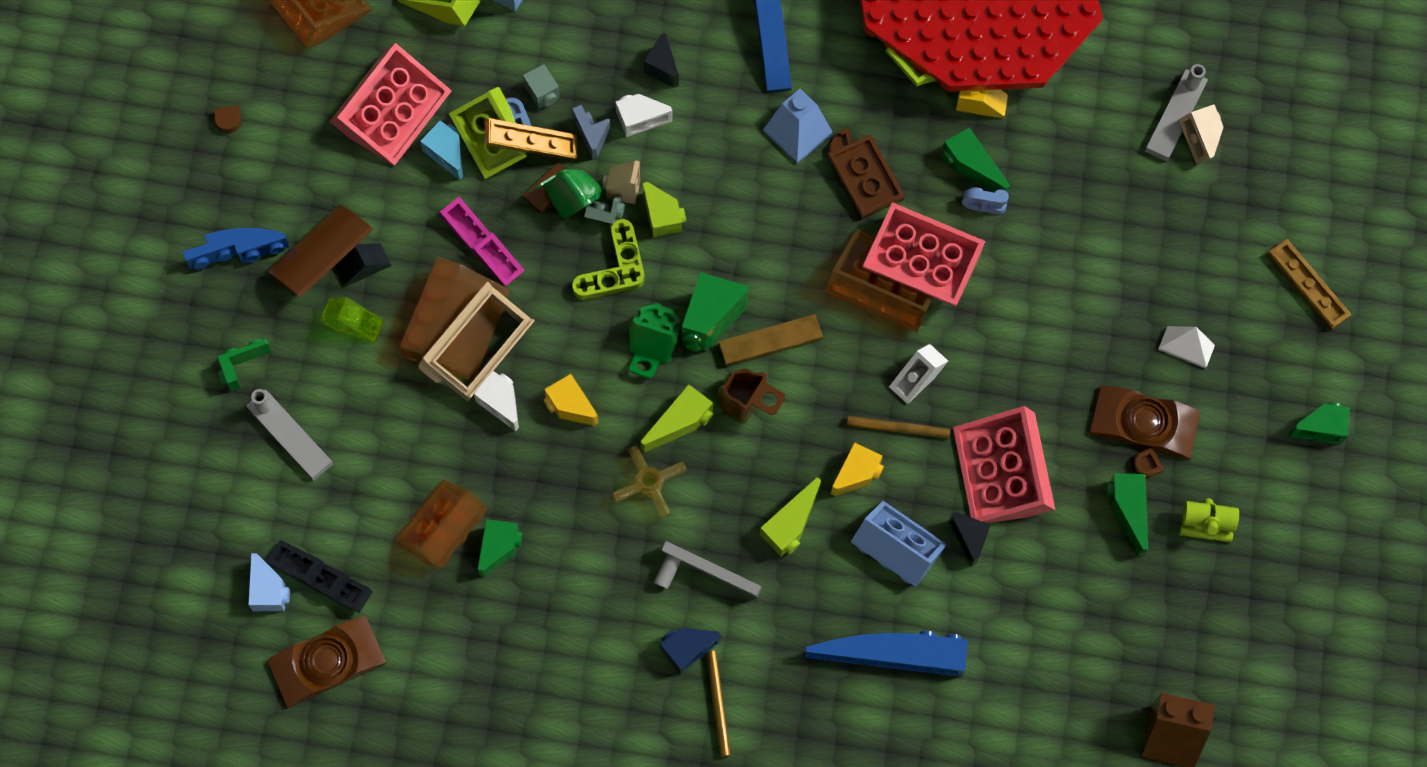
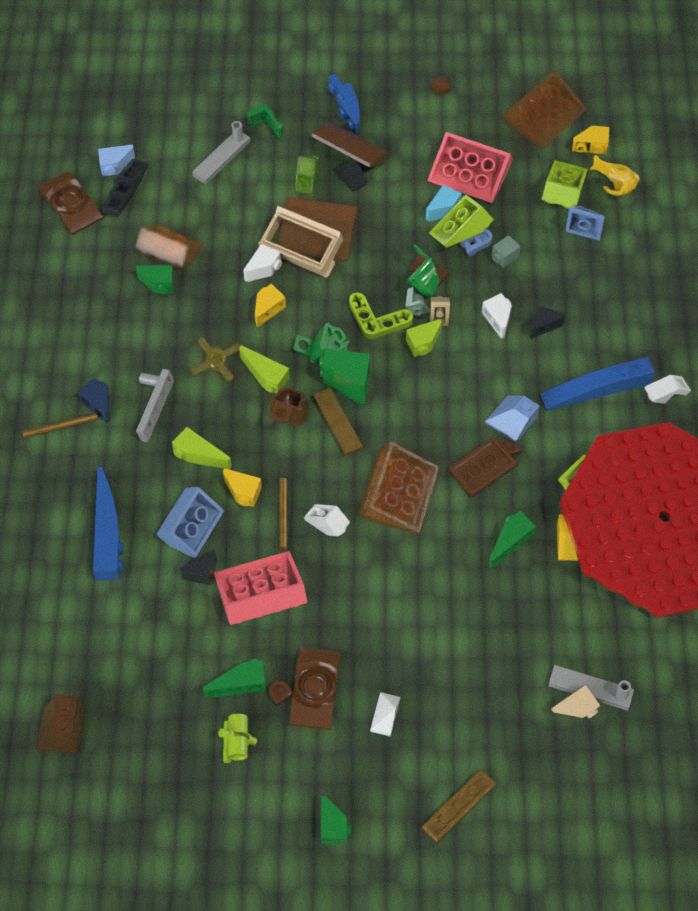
camera: 85 degrees right, 10 degrees down
dark pink slope [439,197,525,287] -> none
tile [485,118,577,161] -> none
sand blue slope [572,105,610,160] -> none
coral slope [863,202,985,307] -> none
medium blue plate [962,187,1009,214] -> none

